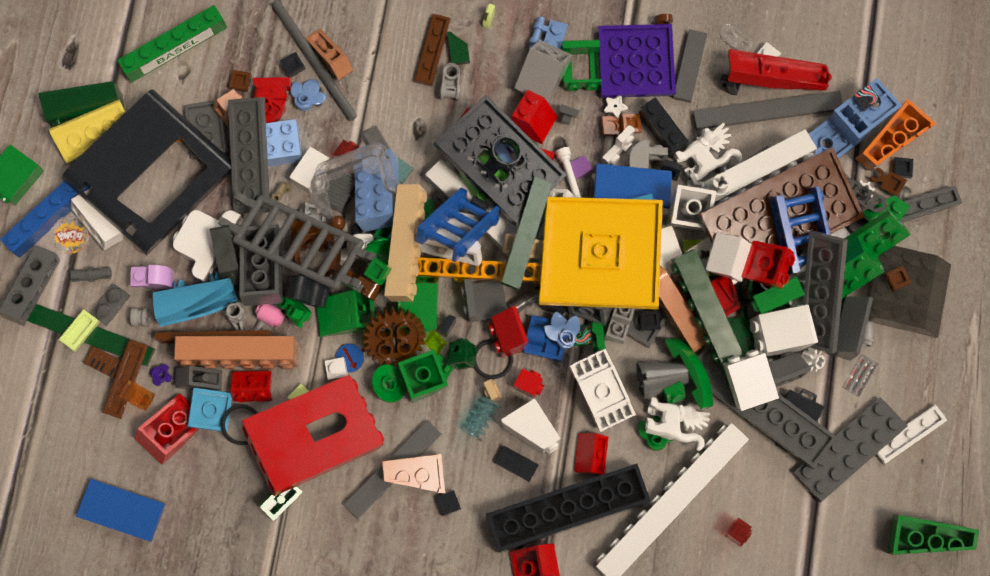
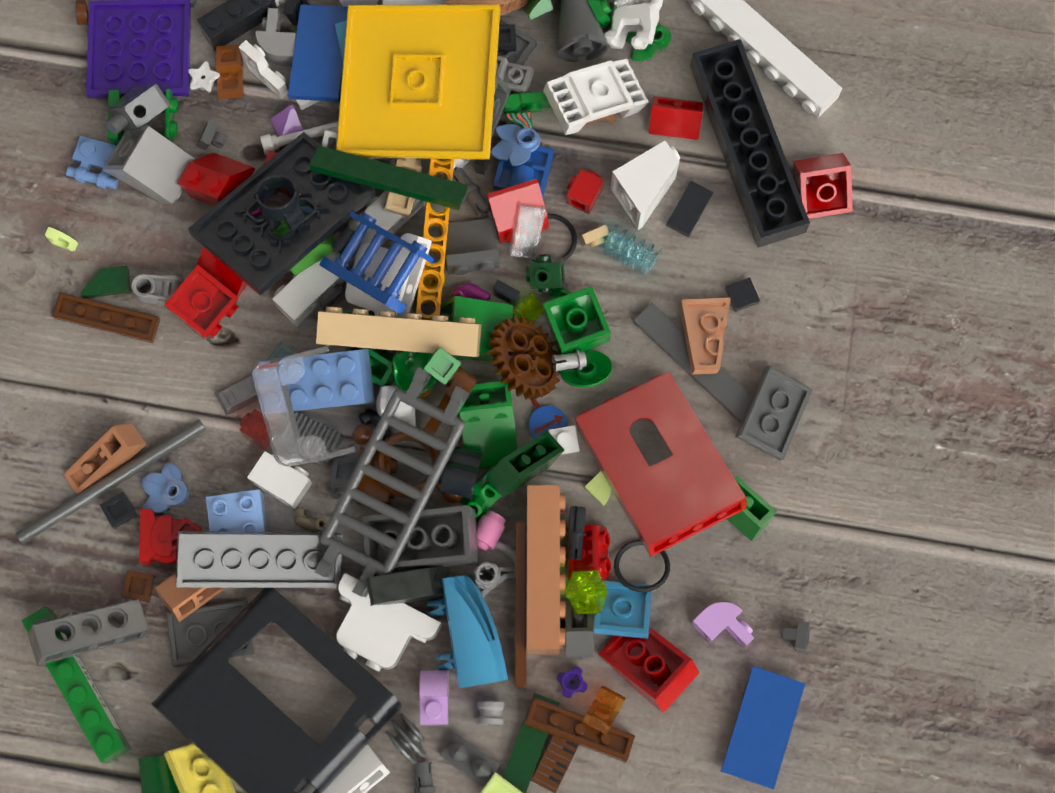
camera: 90 degrees left, 0 degrees up
none -> dark grey brick [28,599,148,665]
none -> dark grey torso [106,83,171,135]
none -> red plate [164,265,239,340]
none -> dark grey piece [386,712,426,764]
none -> magenta arm [451,283,491,301]
none -> dark green brick [486,431,564,498]
none -> clear tile [509,204,546,259]
none -> light grey pin [552,349,587,372]
none -> black axle [565,506,587,560]
none -> clear neon green brick [565,571,608,614]
none -> lavender brick [691,602,754,648]
none -> dark grey tile [735,366,813,460]
none -> dark grey tile [782,621,811,653]

